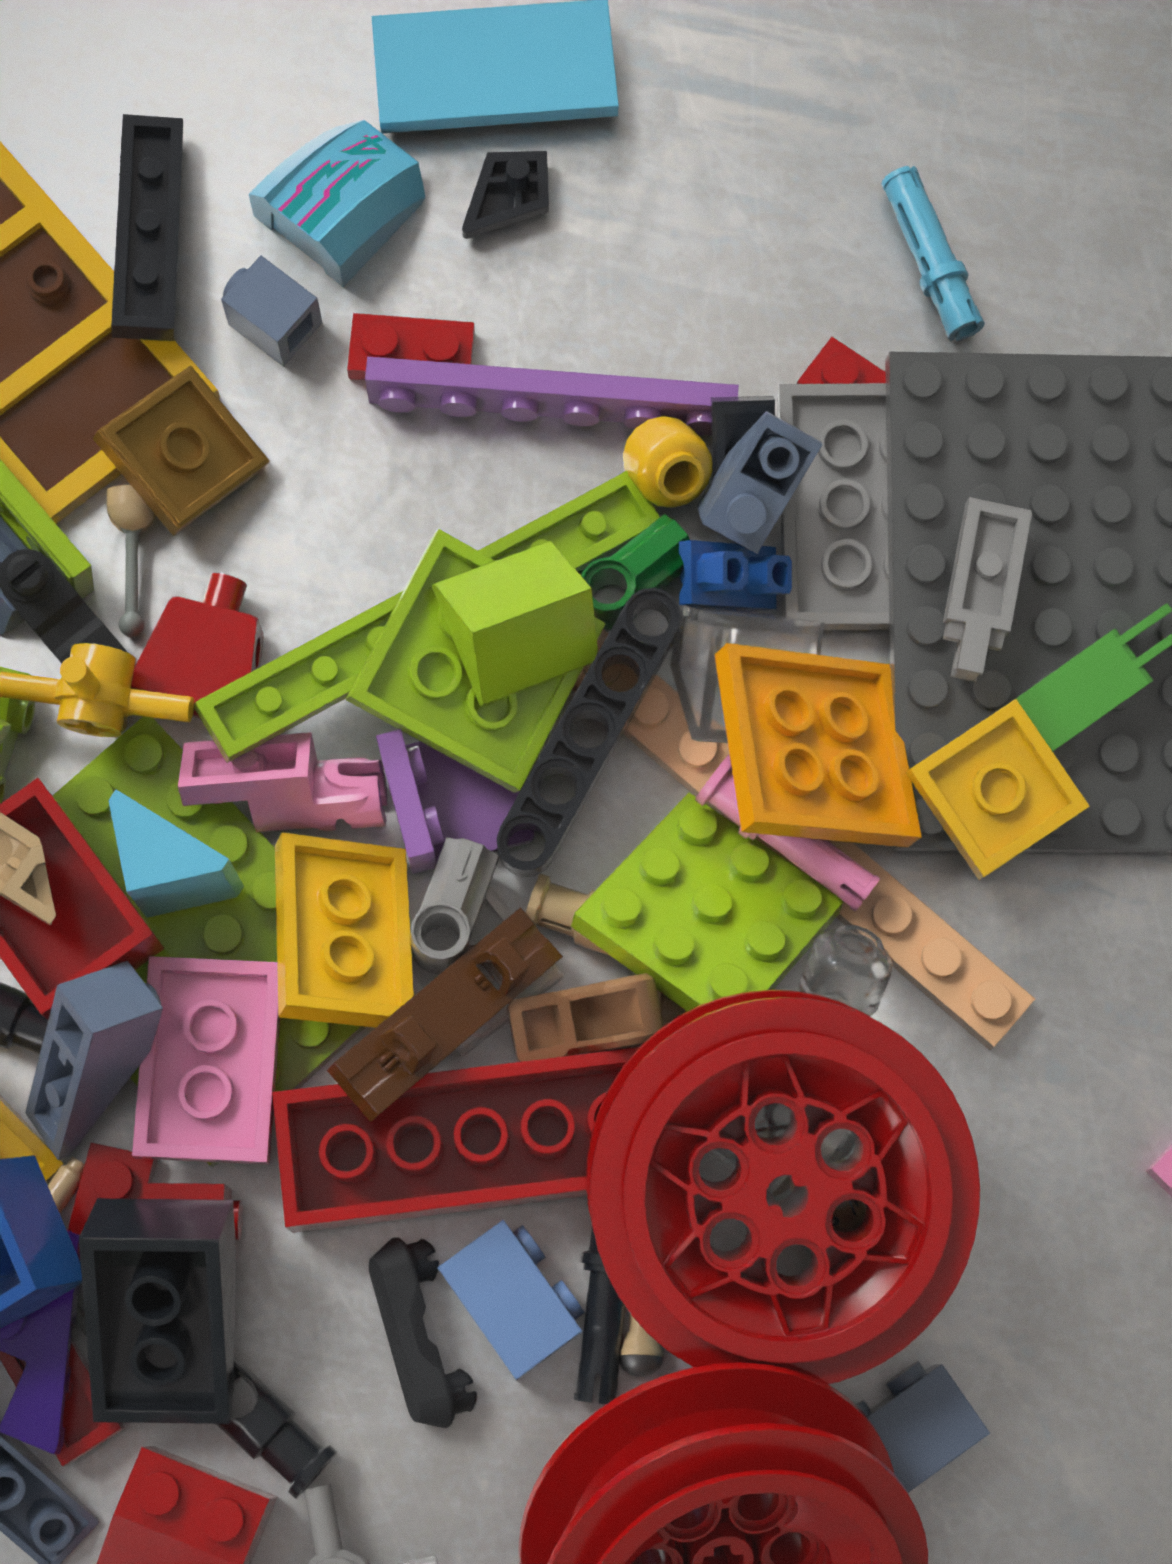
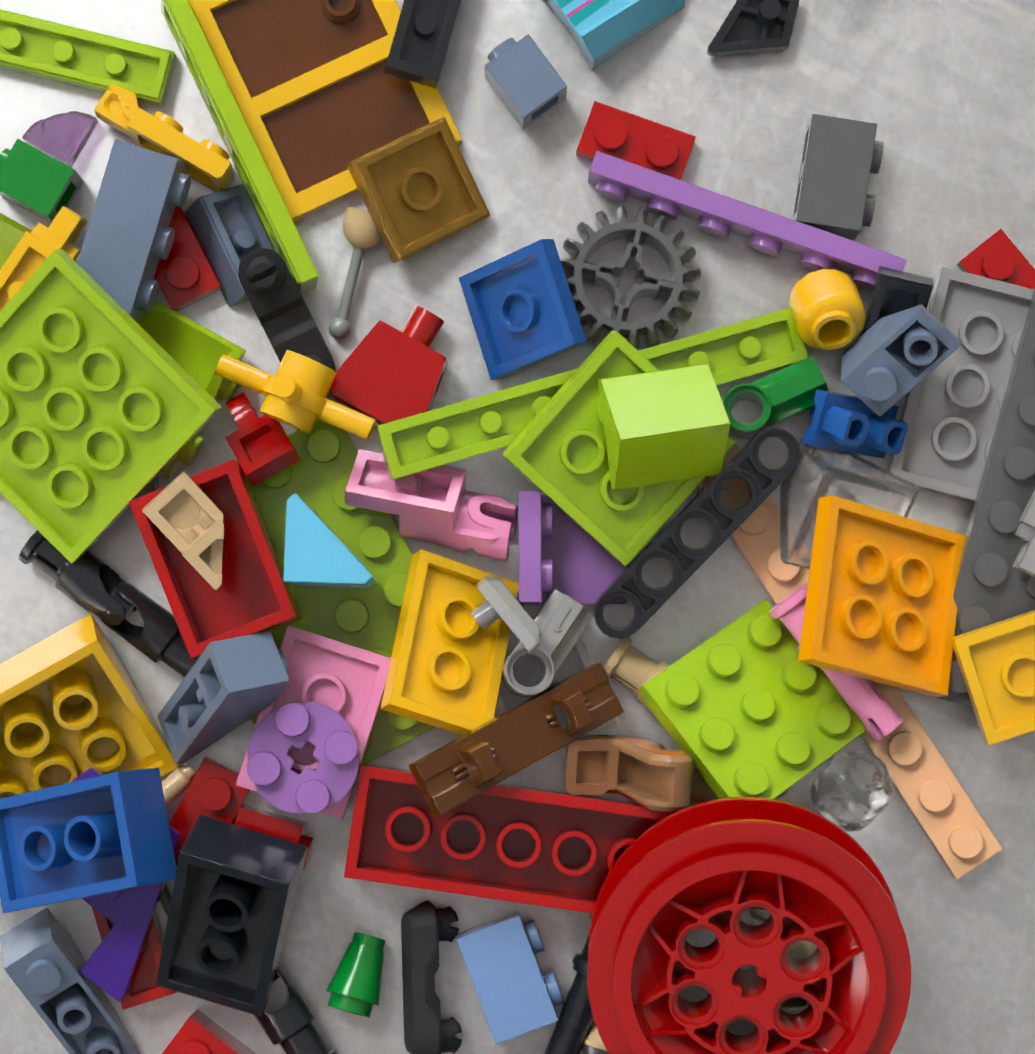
camera: 20 degrees right, 10 degrees up
none -> red plate [225,392,301,487]
none -> medium lavender plate [247,702,361,814]
none -> green cone [326,932,386,1018]
none -> blue plate [459,239,587,380]
none -> light grey piece [471,576,540,653]
none -> dark grey gear [560,206,701,350]
none -> dark grey brick [792,114,884,241]

